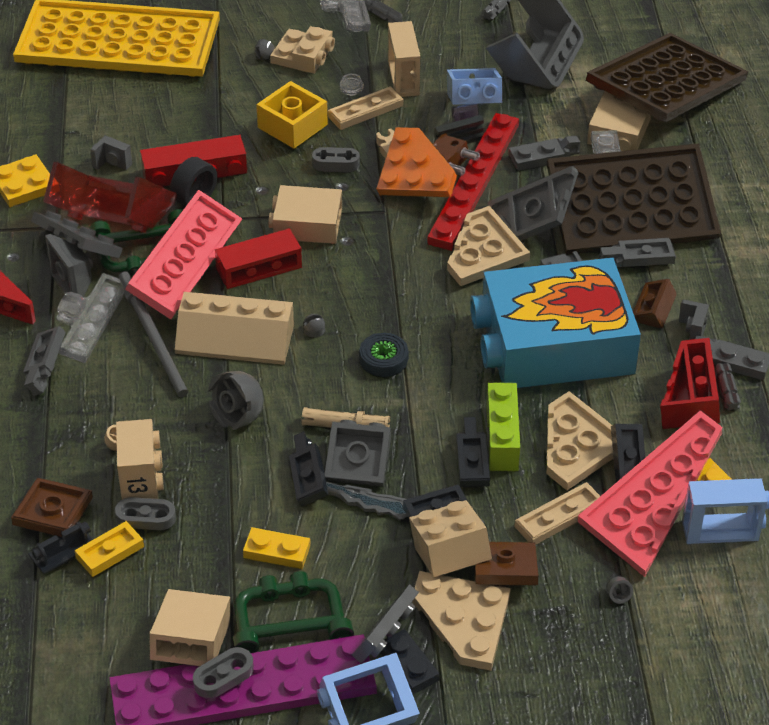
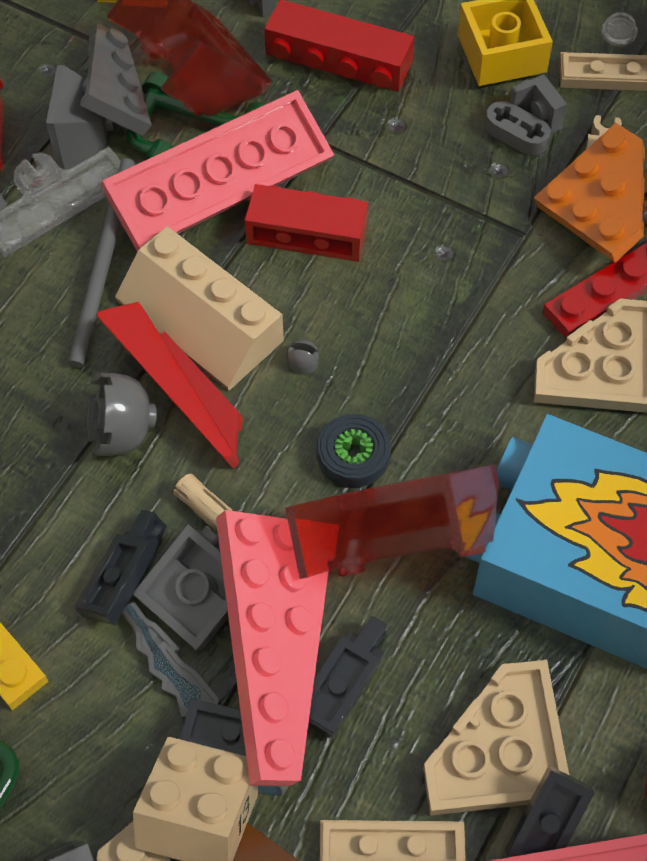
camera: 35 degrees right, 15 degrees up
black tyre [170,157,217,206] -> none
tan brick [269,185,342,244] -> none
lime arch [487,383,520,471] -> none
none -> red wedge [96,302,243,469]
none -> coral wing [216,510,335,786]
none -> clear red windscreen [285,464,499,579]
none -> dark grey bracket [510,74,567,134]

